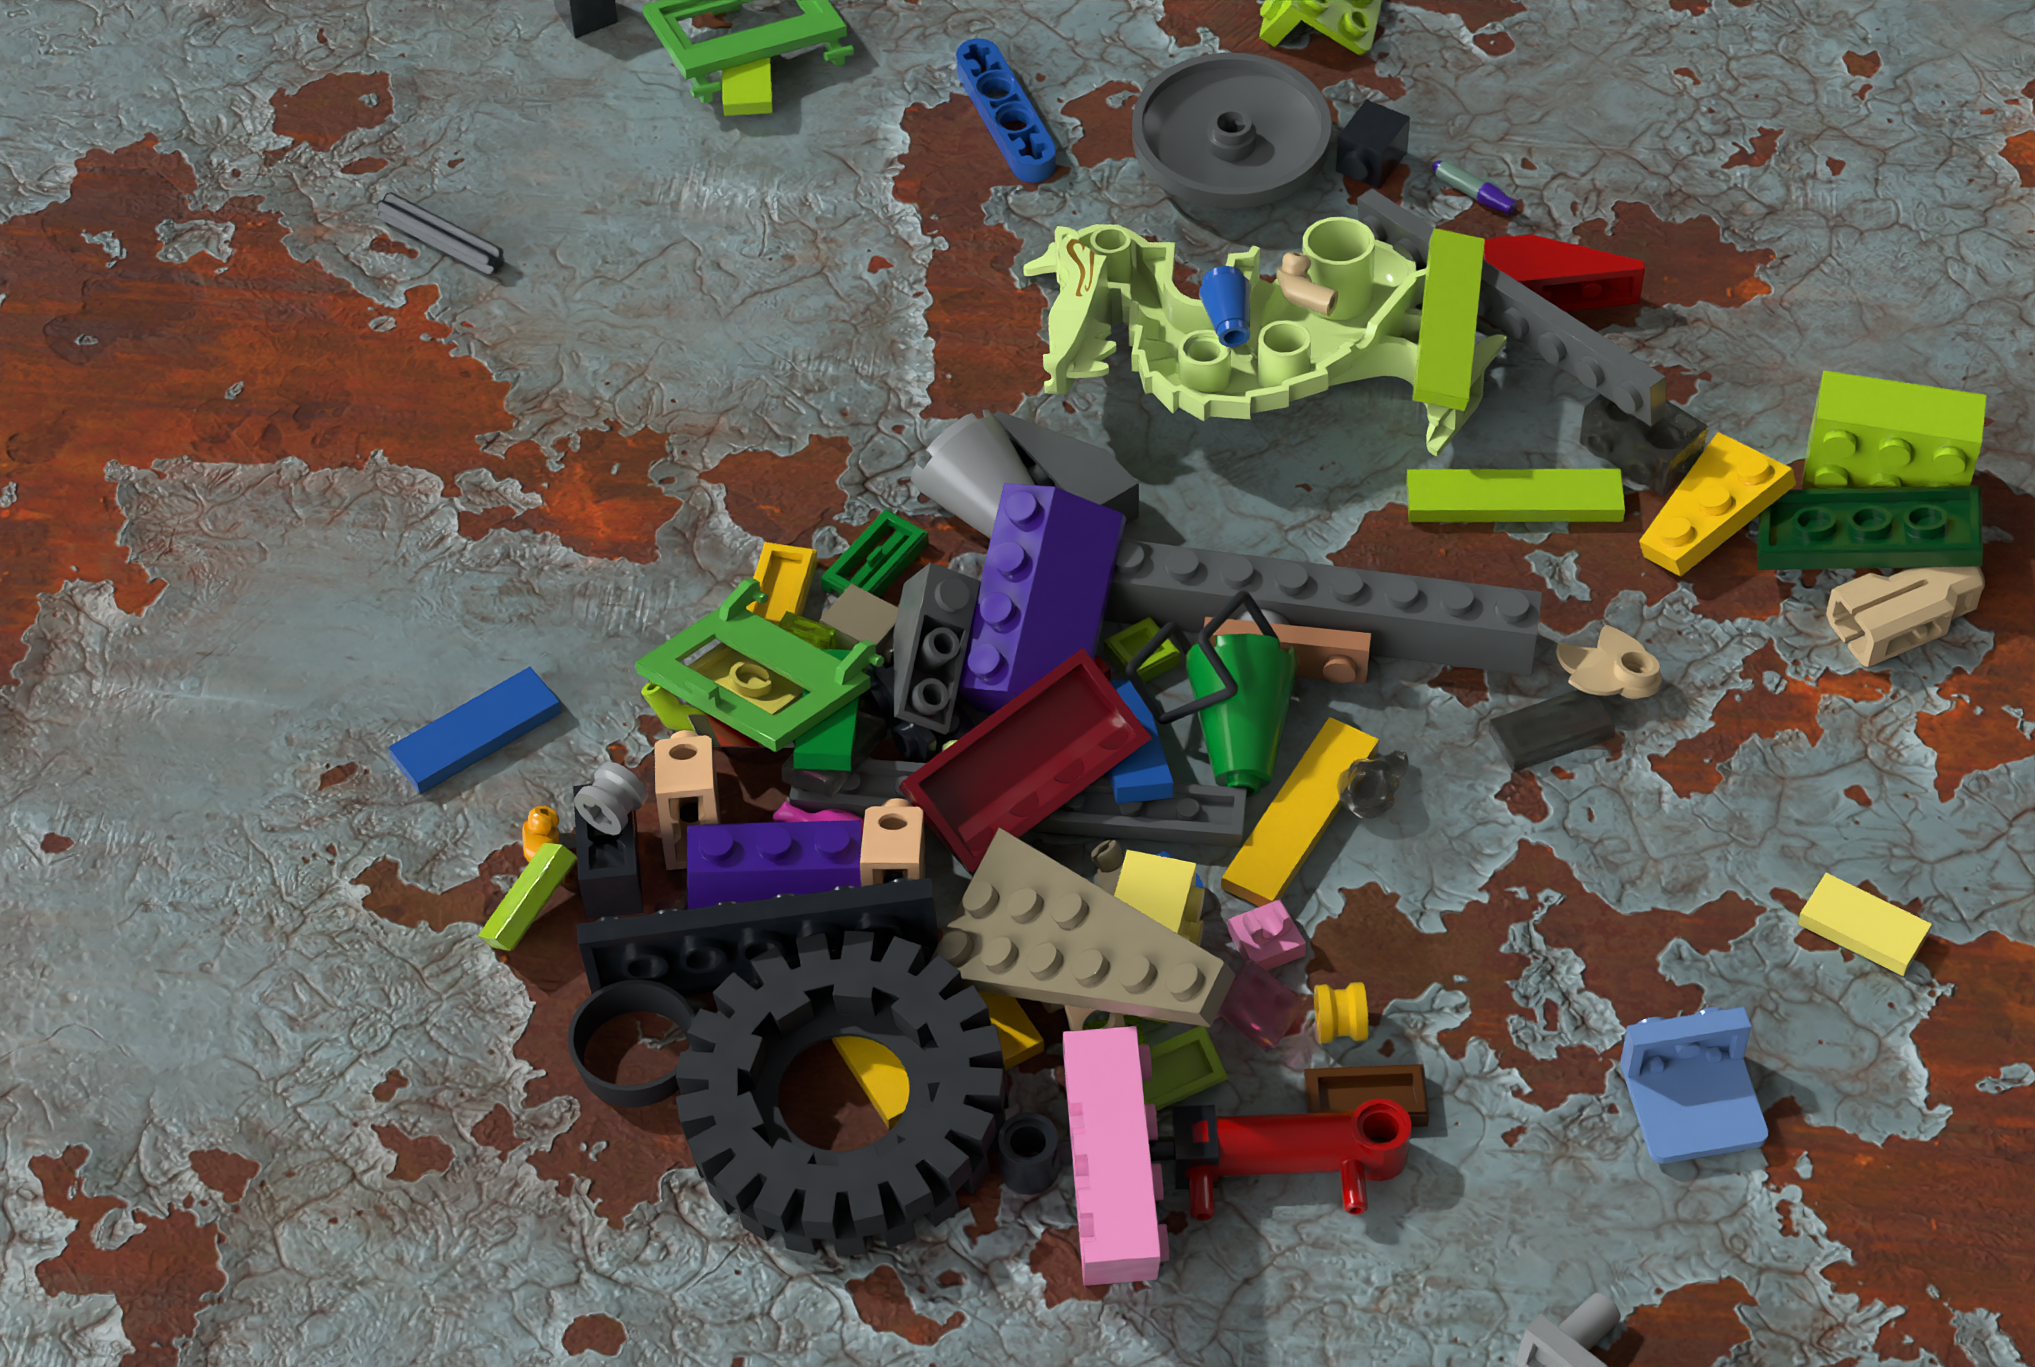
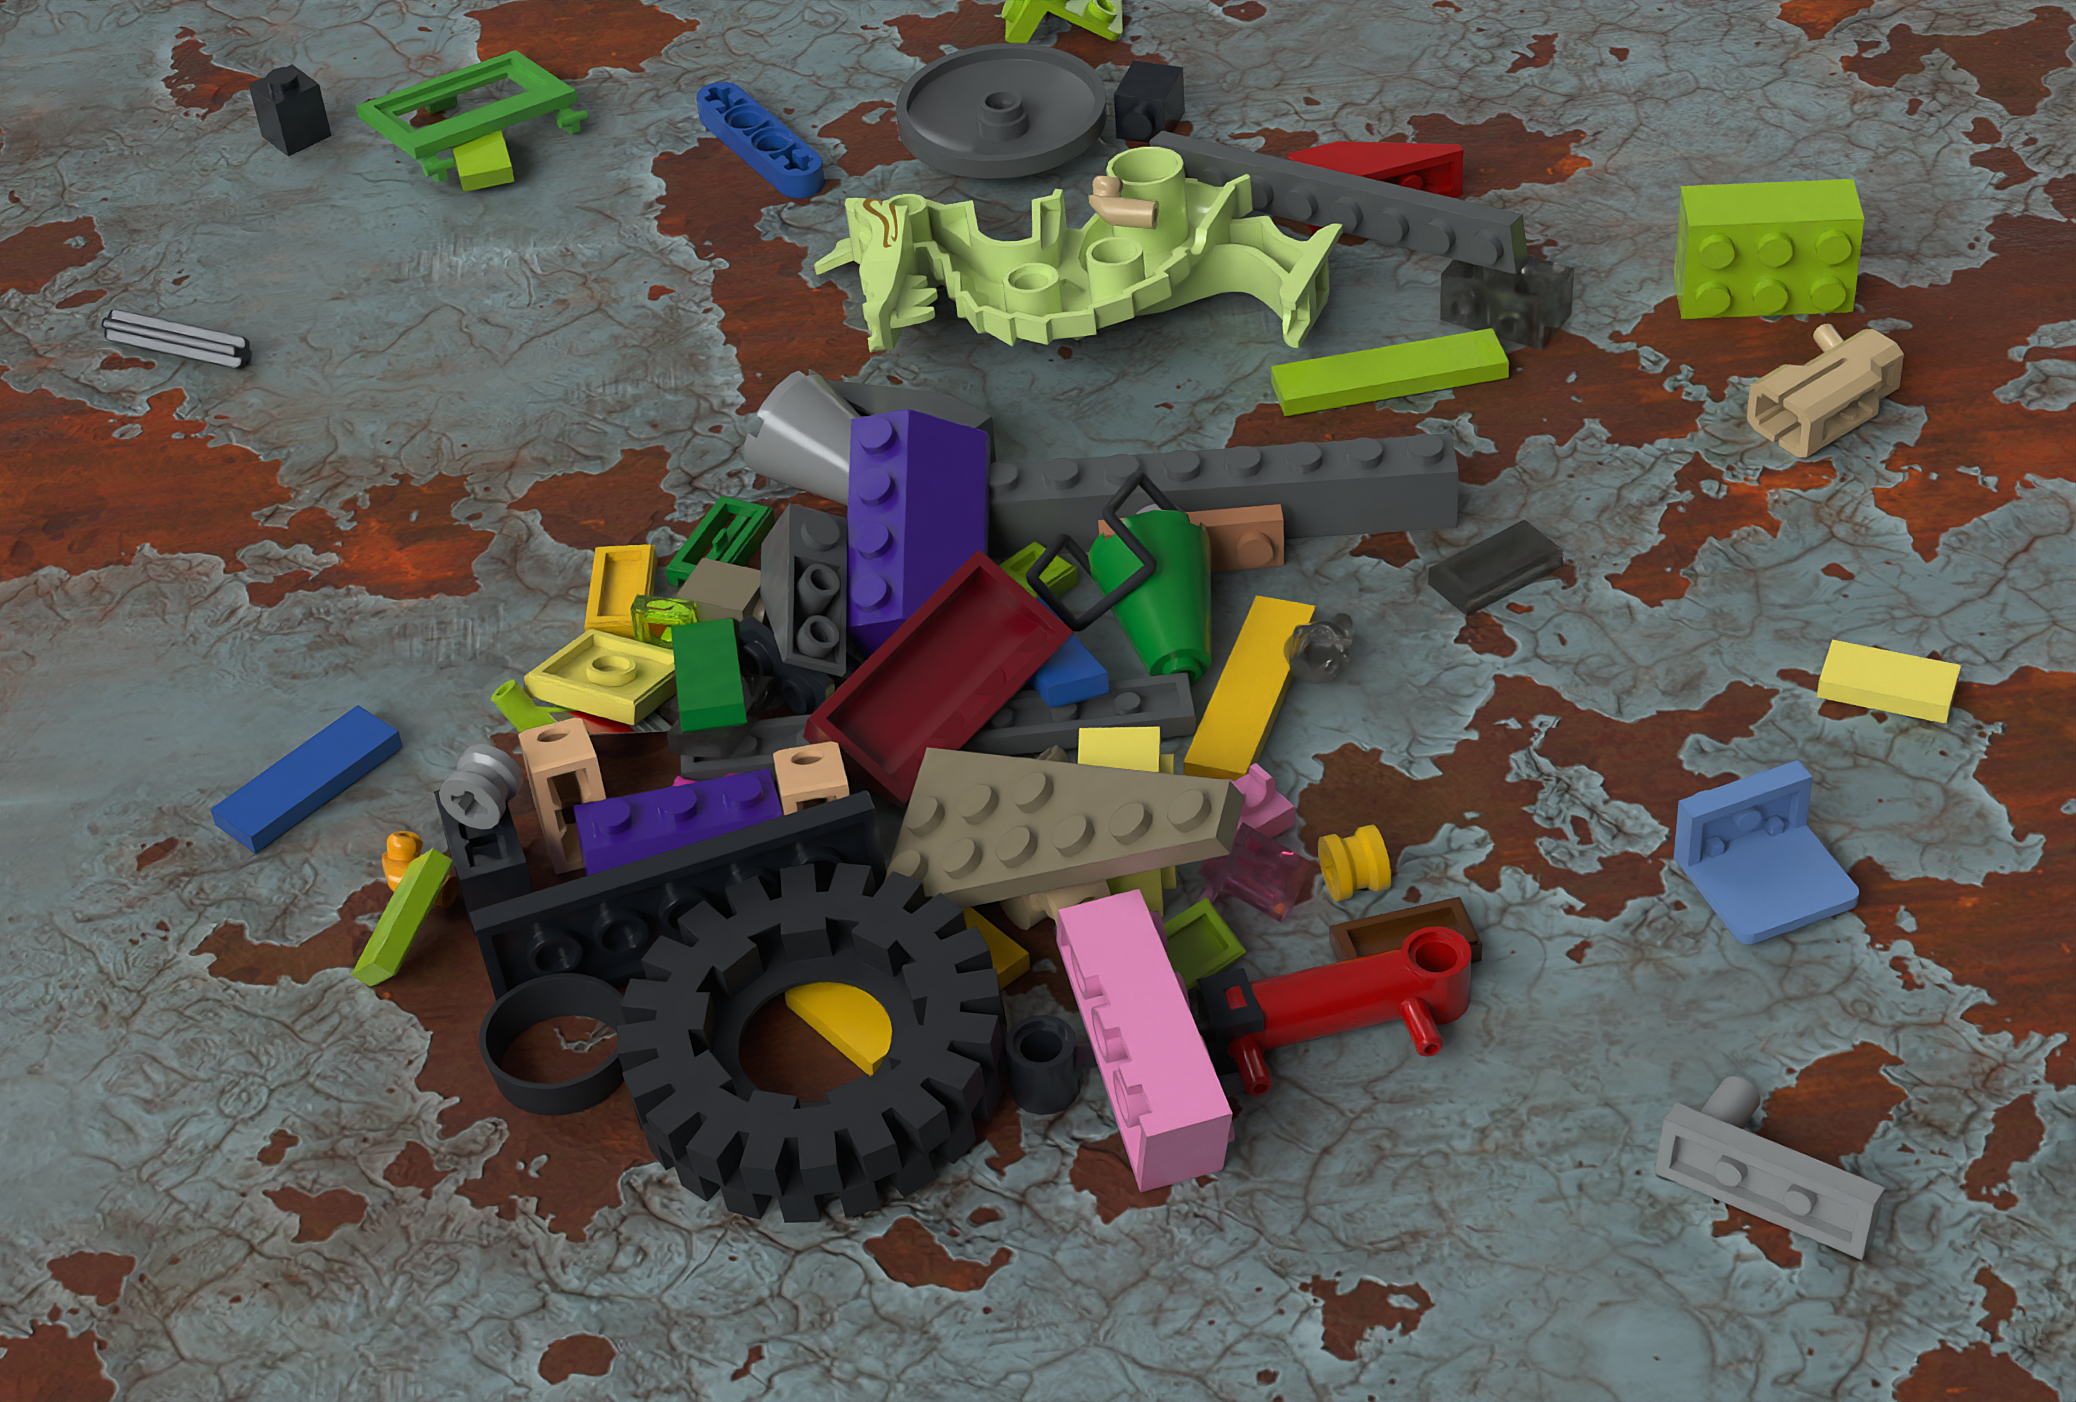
camera: 10 degrees left, 10 degrees down
bright green piece [635,577,884,752] -> none
blue cone [1199,266,1251,347] -> none
lime tile [1412,228,1485,411] -> none
piece [1432,160,1518,216] -> none
tan plate [1556,625,1662,699] -> none
yellow wing [1639,432,1796,577] -> none
dark green tile [1757,486,1983,570] -> none

